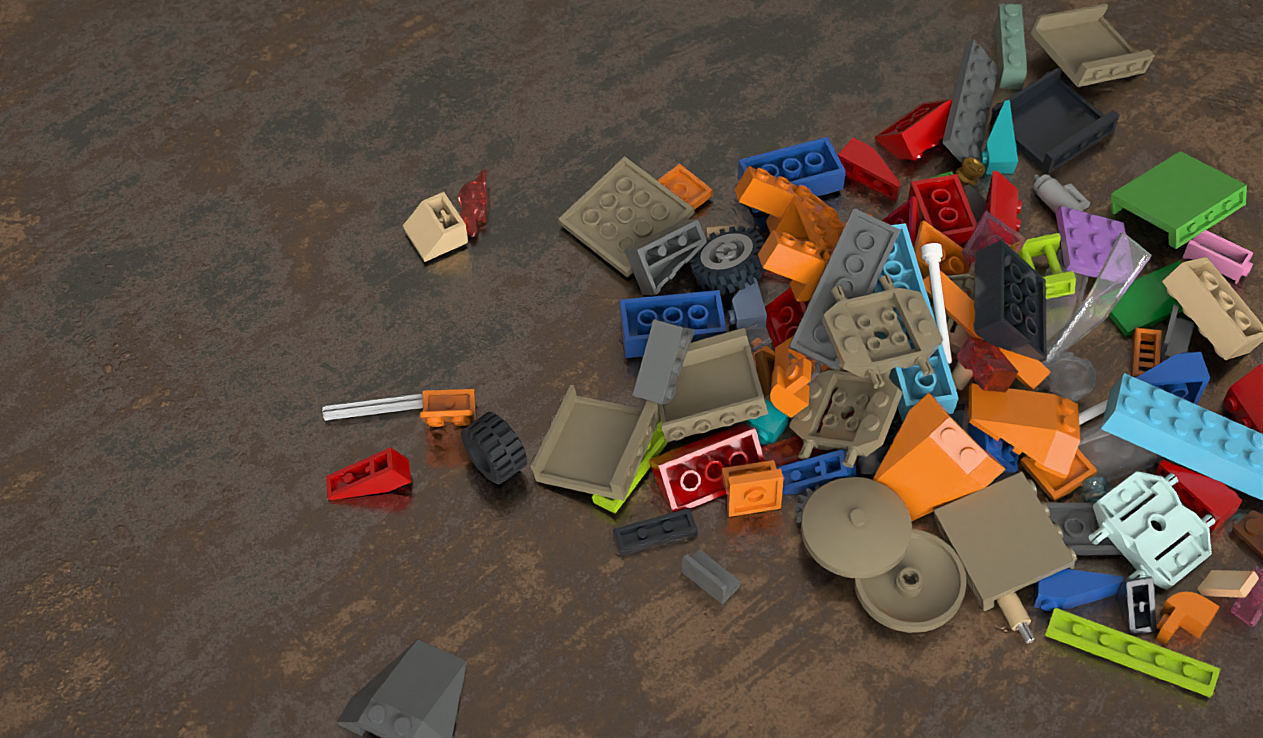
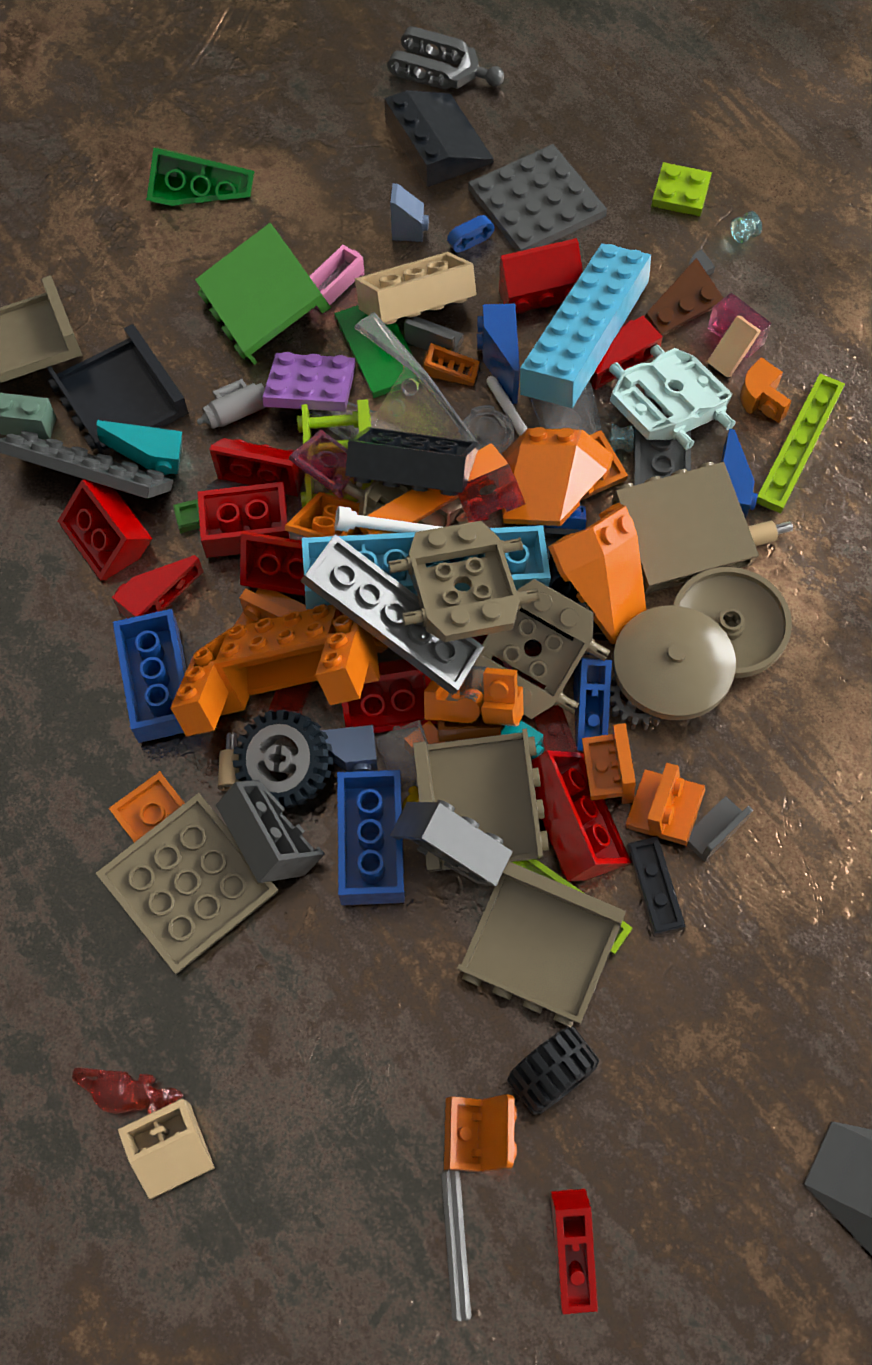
camera: 85 degrees left, 10 degrees up
pearl gold wheel [955,157,985,187] -> none
black slope [1116,576,1157,635] -> none
none -> orange bracket [626,763,705,846]

